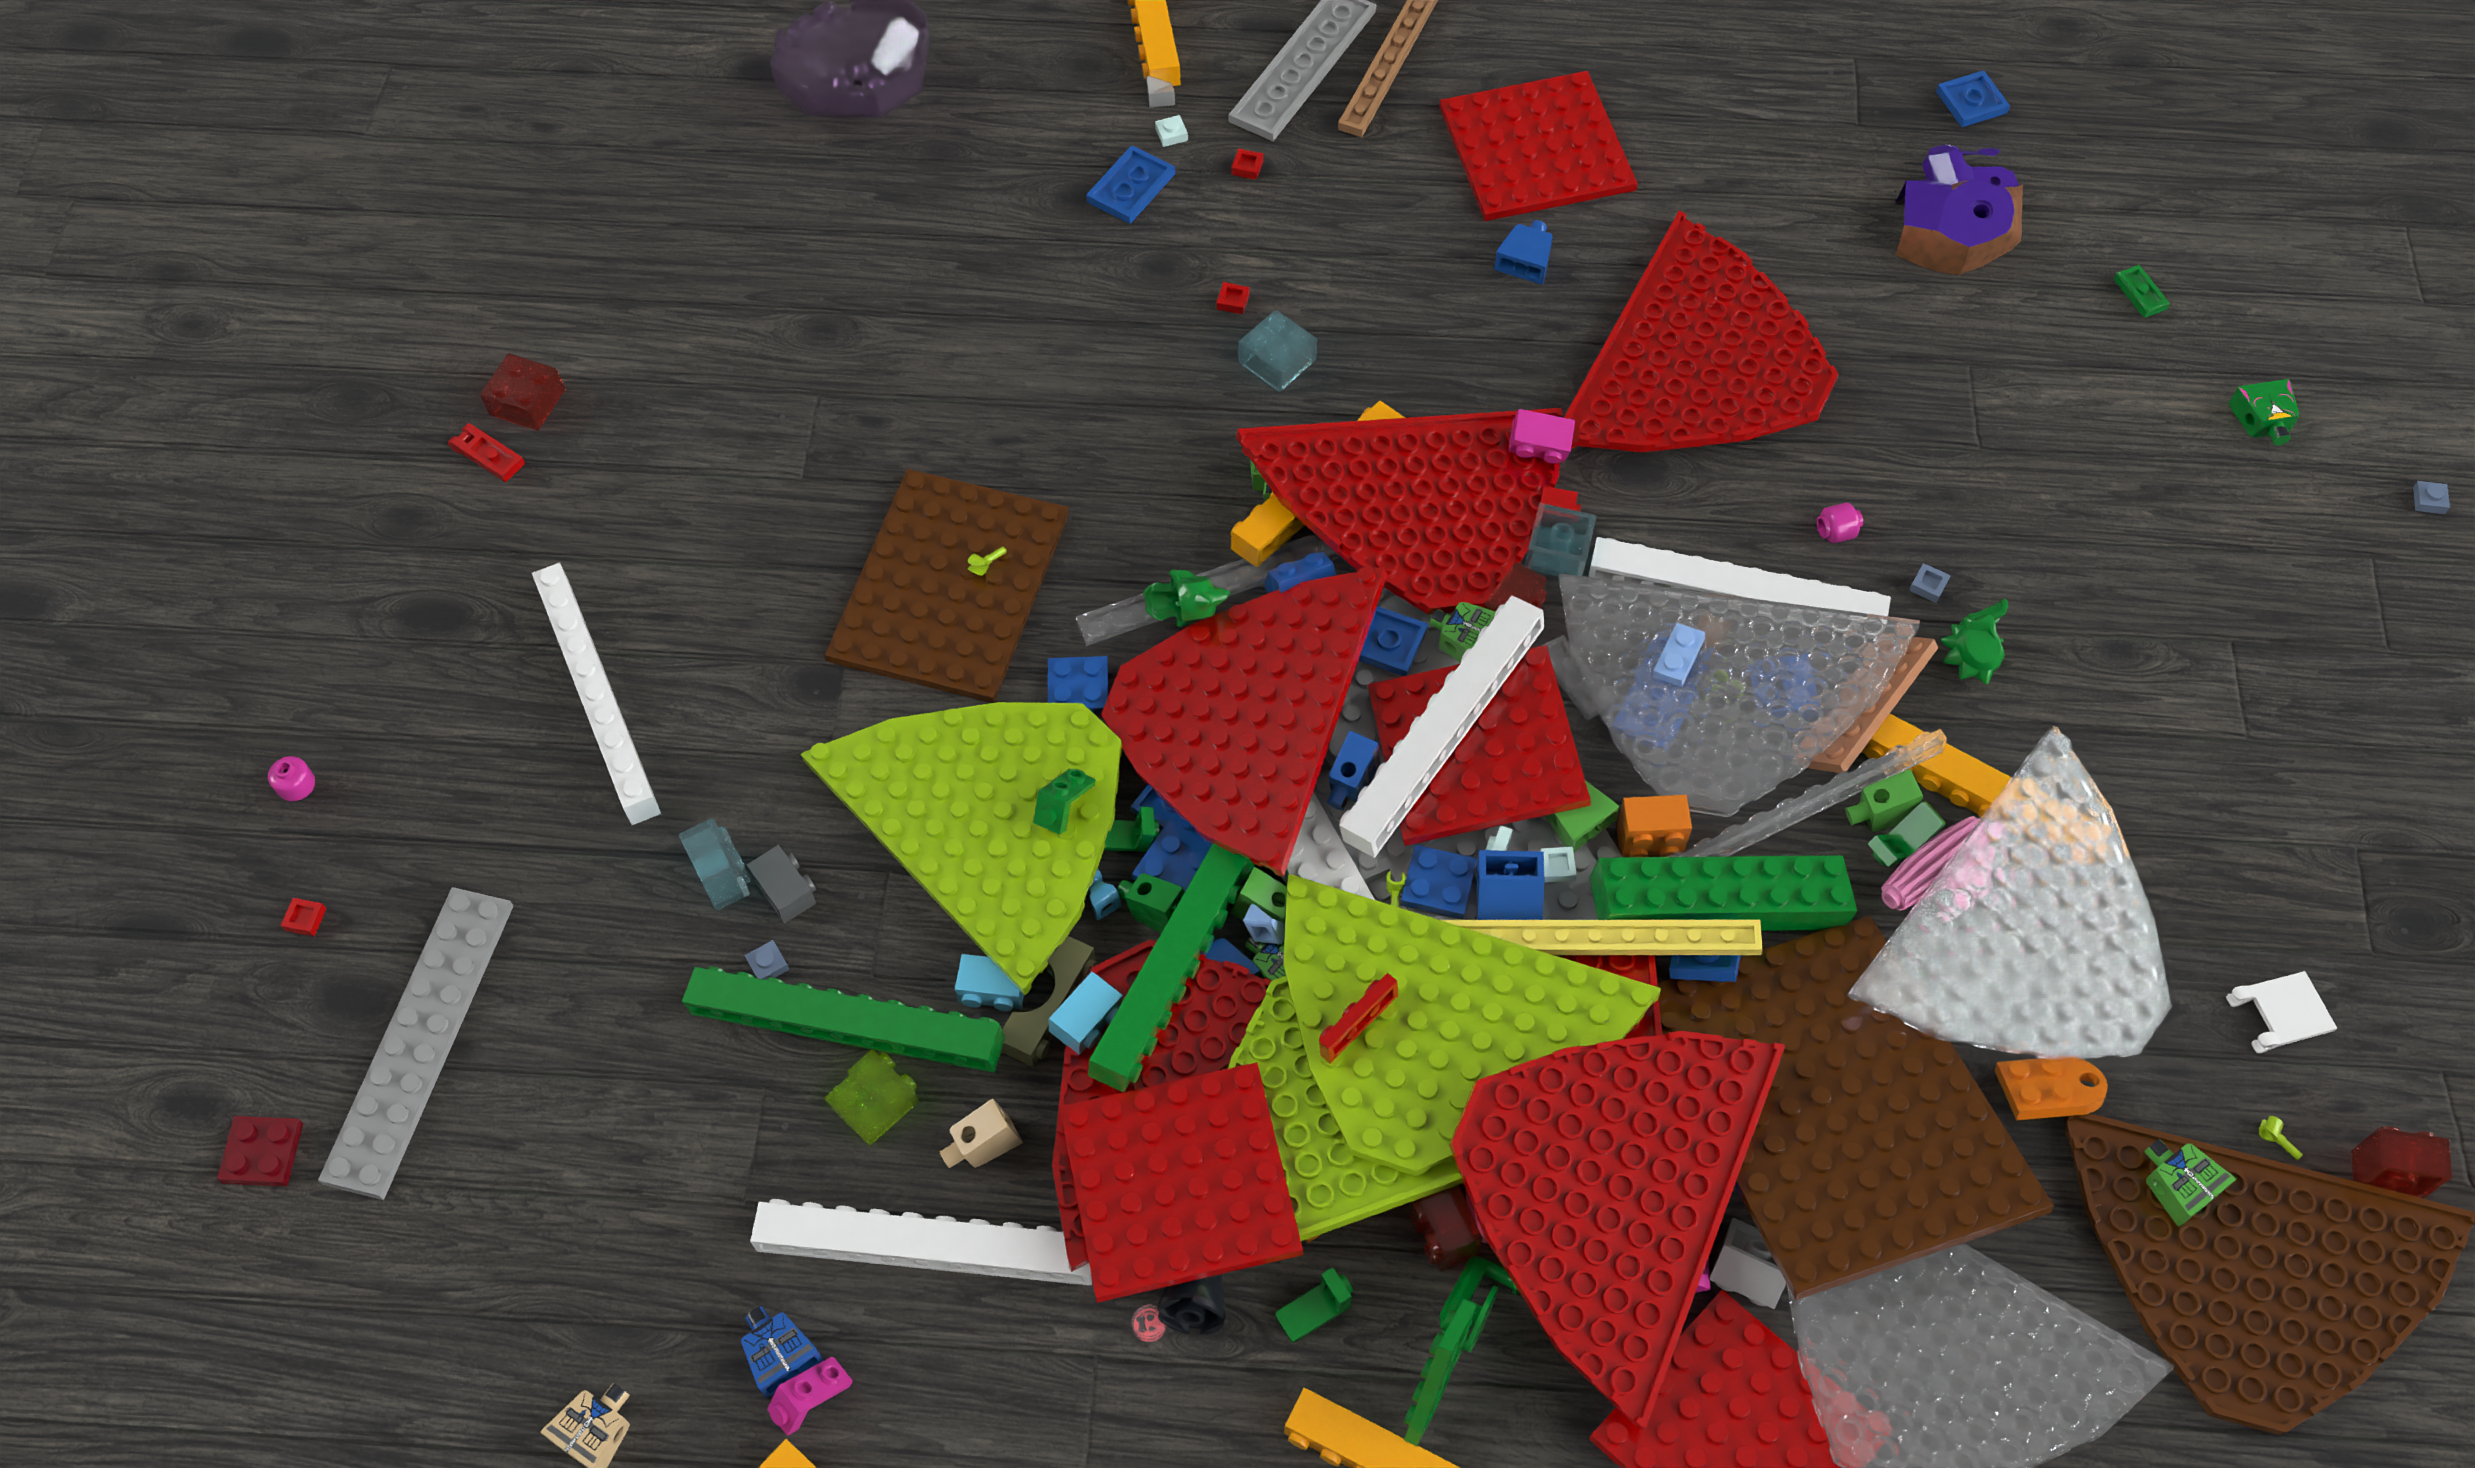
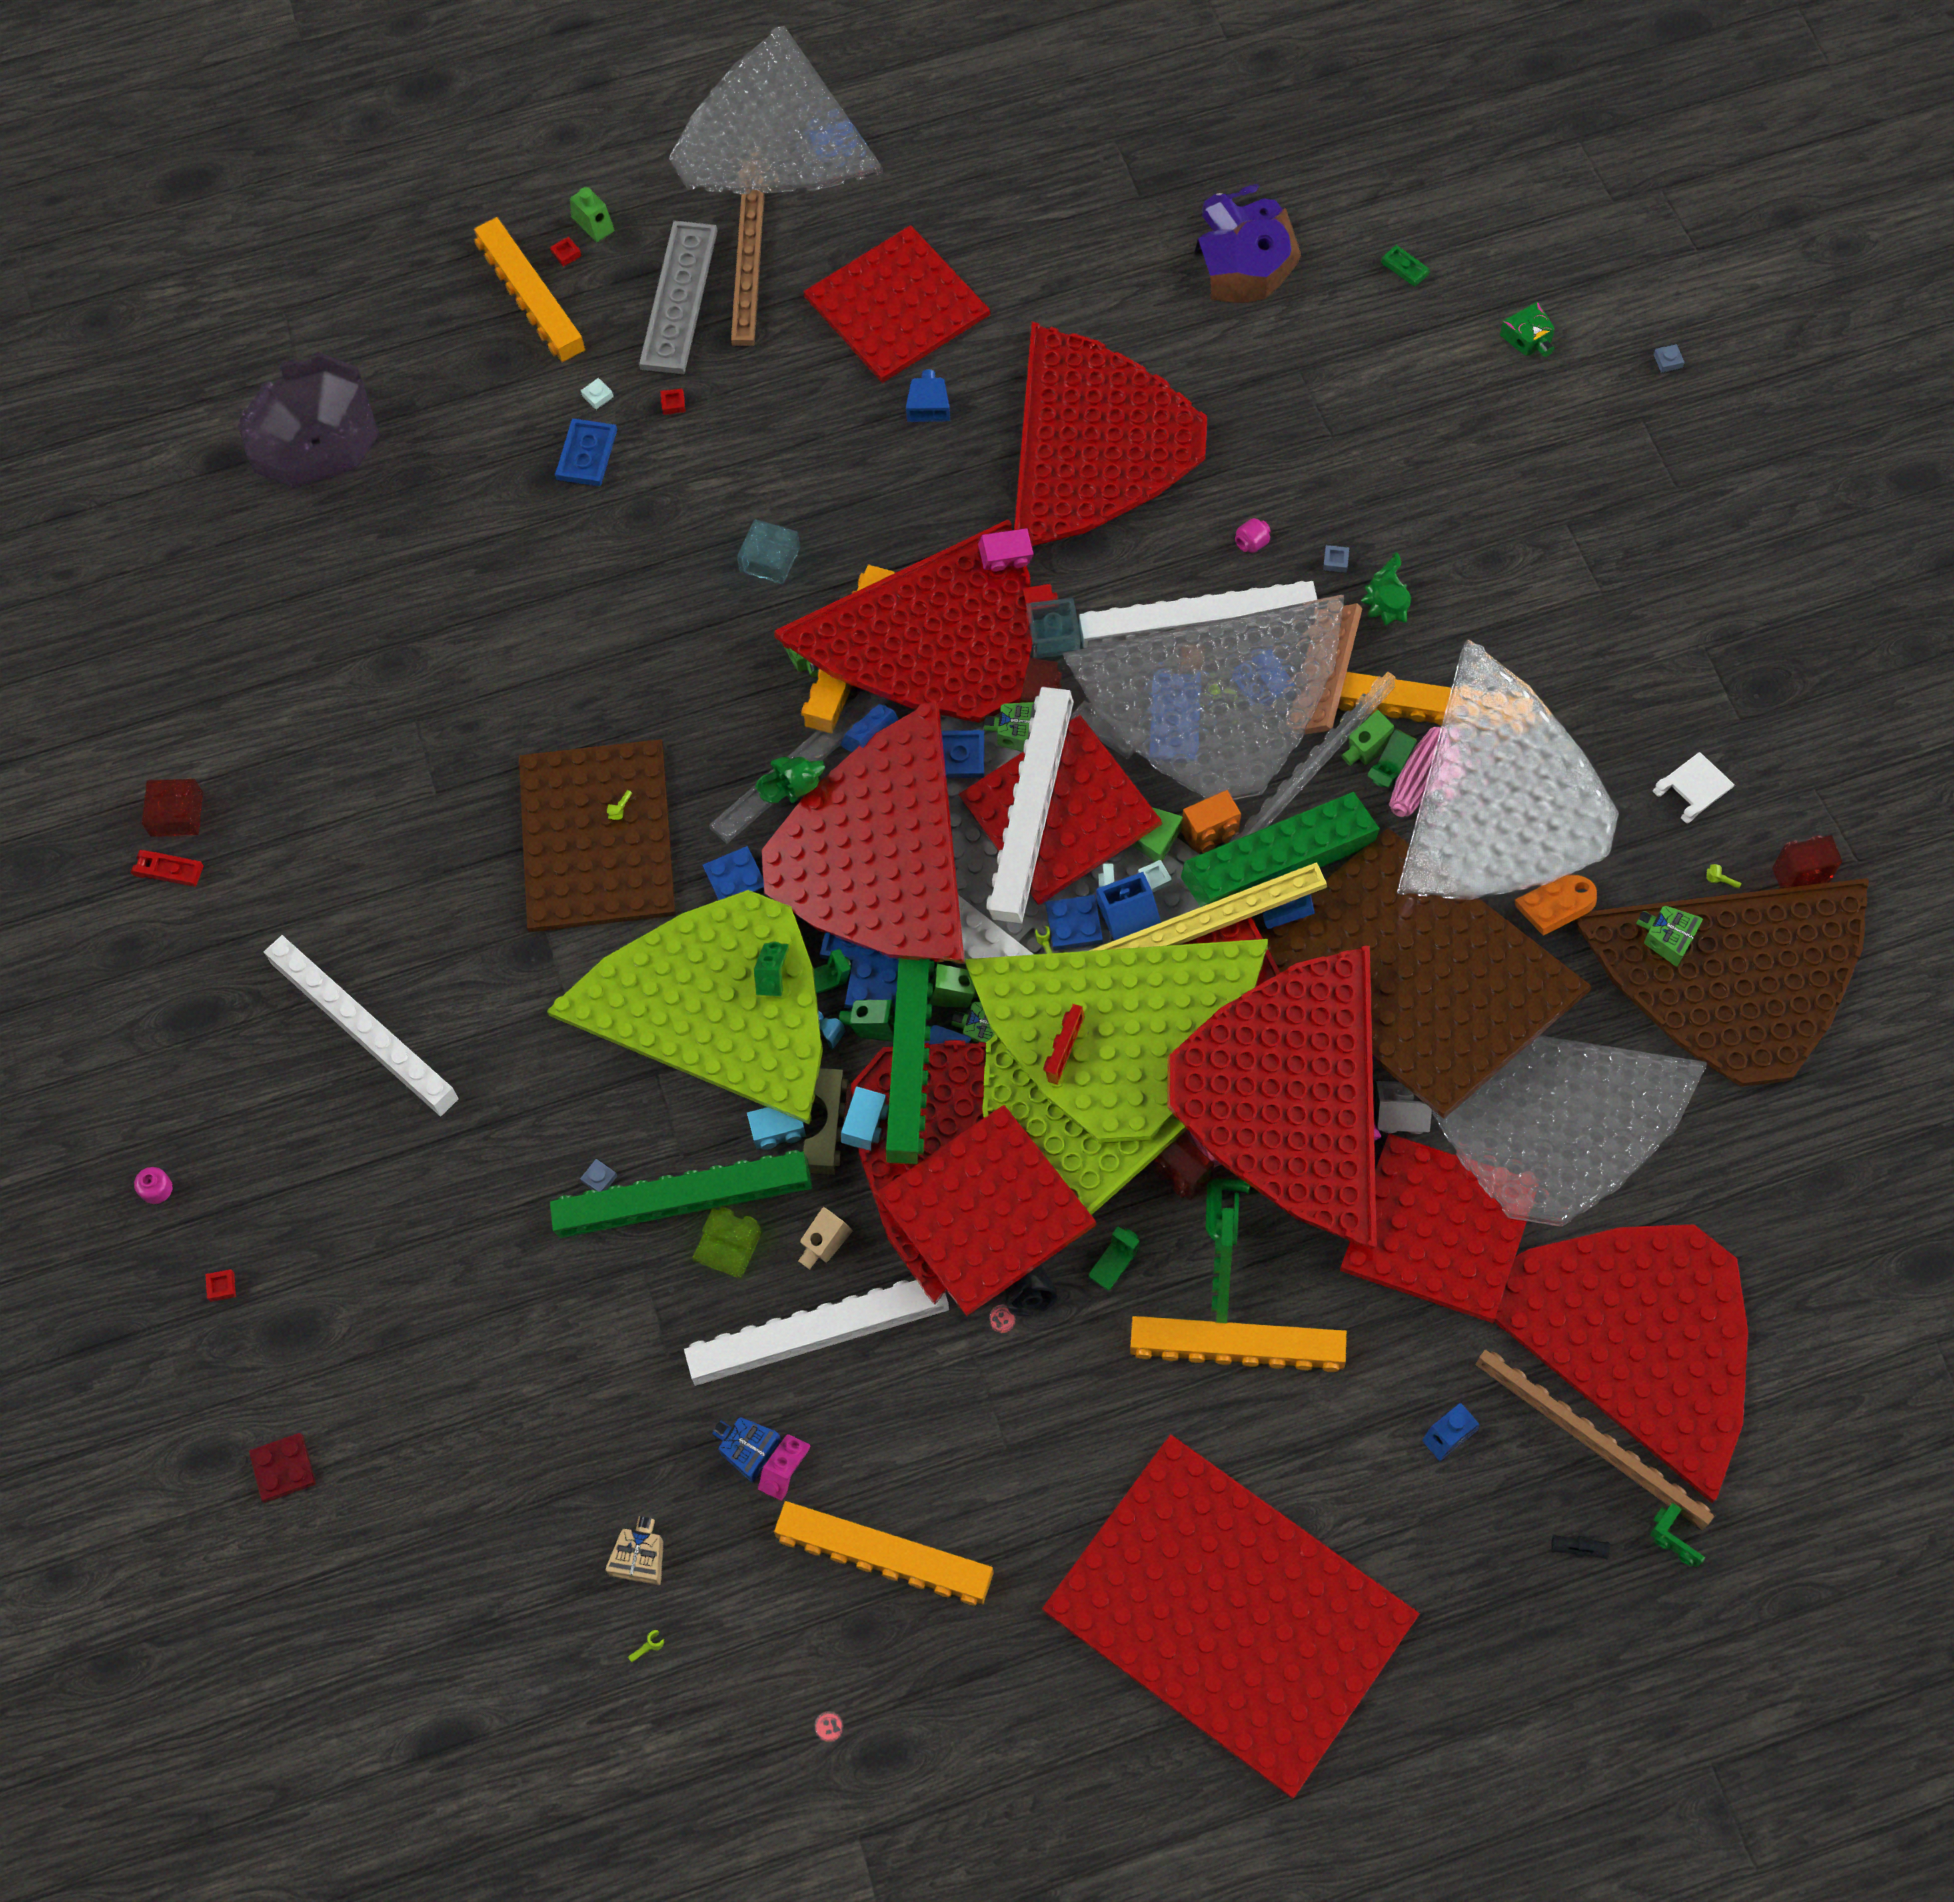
camera: 20 degrees left, 5 degrees up
light grey plate [318,887,513,1200] -> none
clear light blue brick [678,818,751,911] -> none
dark grey brick [747,845,817,924] -> none
light grey slope [1146,76,1175,108] -> none
red plate [1217,282,1250,315] -> none
light blue slope [1243,904,1285,944] -> none
blue torso [1327,731,1380,811] -> none
light blue plate [1653,623,1705,687] -> none
blue plate [1936,70,2010,127] -> none

